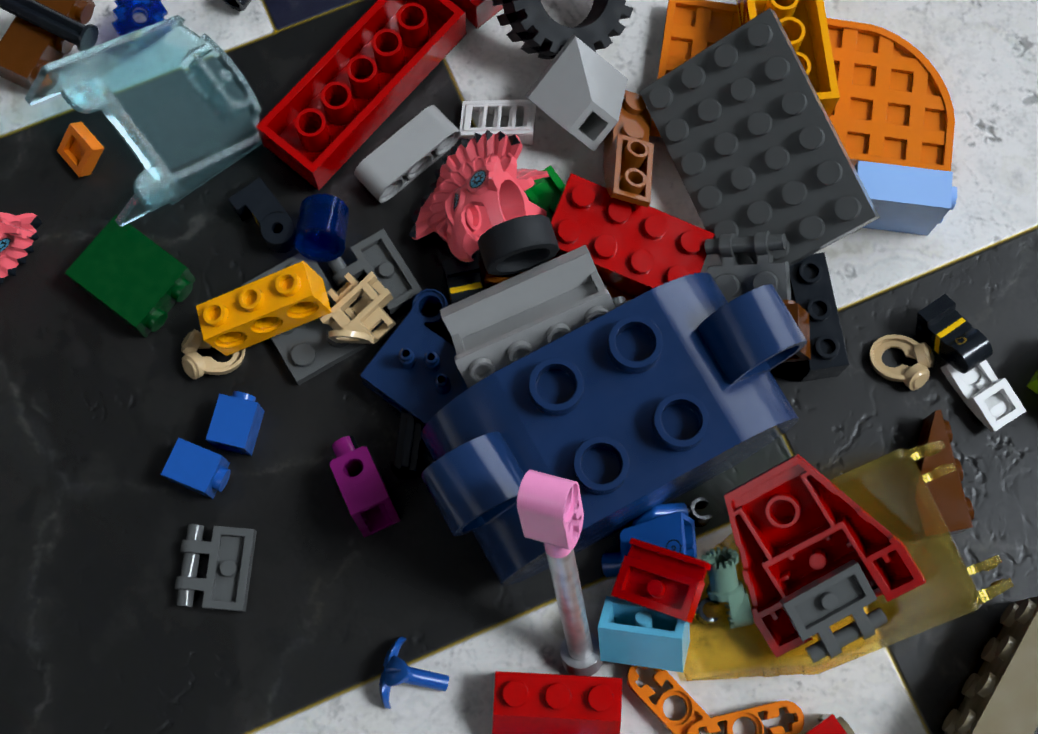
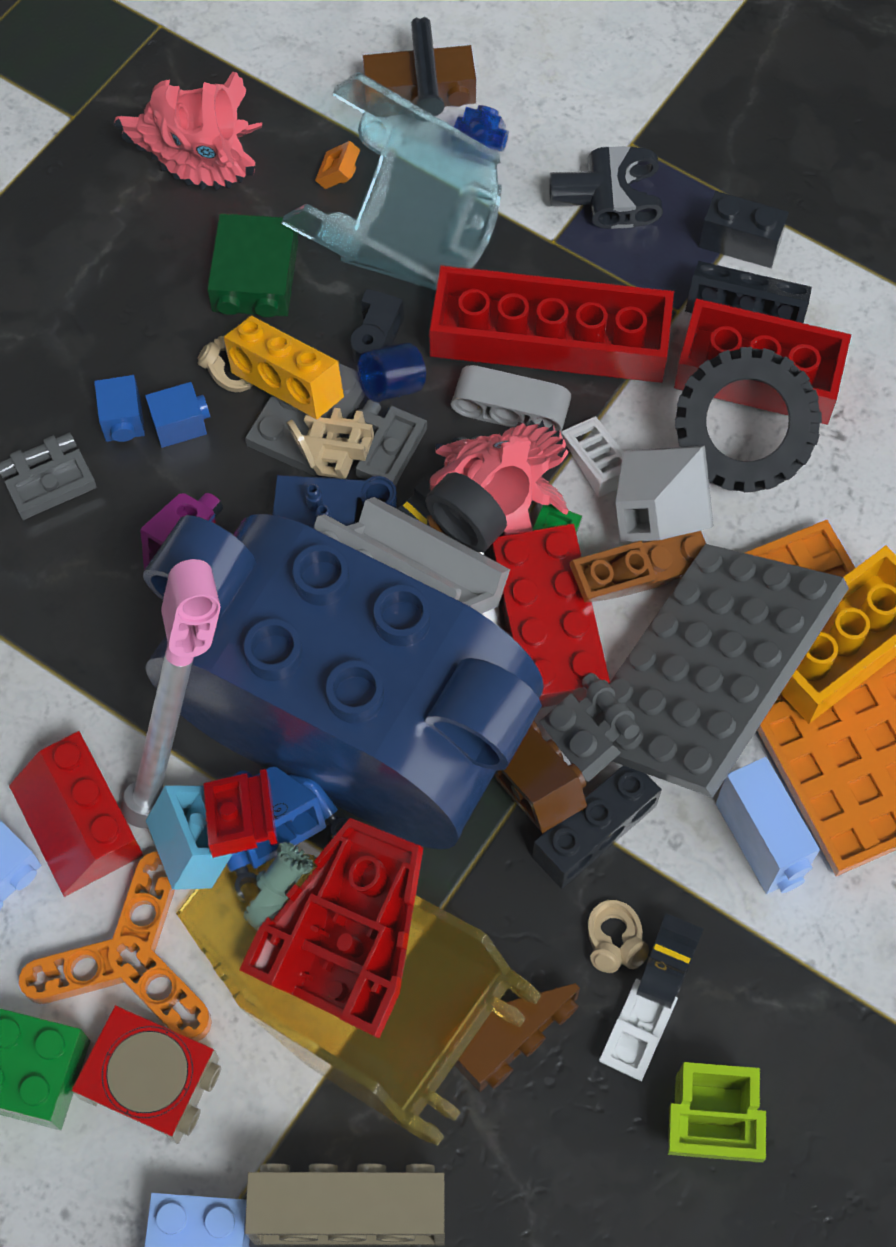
camera: 60 degrees right, 10 degrees down
blue plant [379,637,449,709] -> none
dark grey plate [779,559,888,663] -> none

